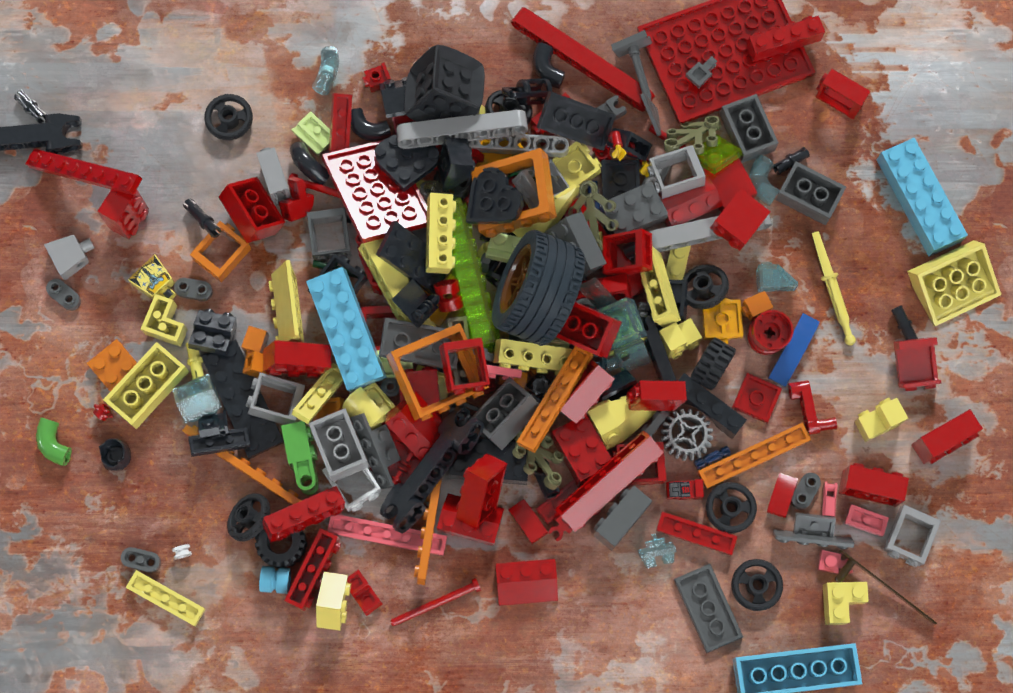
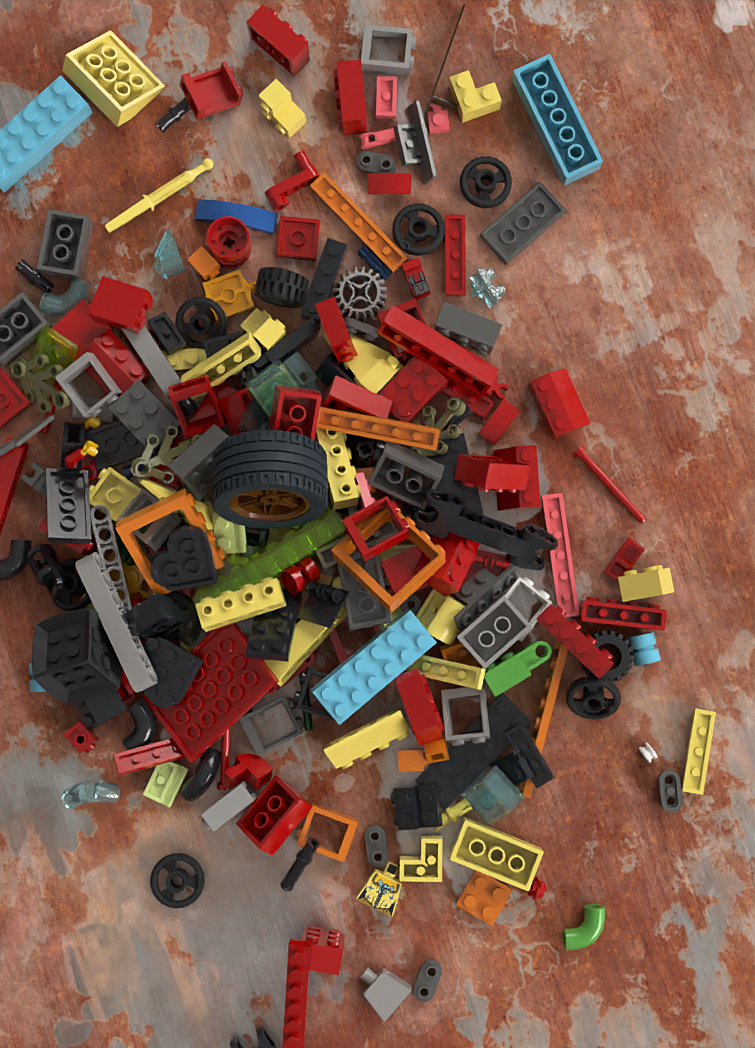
camera: 100 degrees left, 10 degrees up
black hair [99,438,131,471] -> none
orange plate [414,478,442,585] -> none
none -> black plate [148,312,186,356]

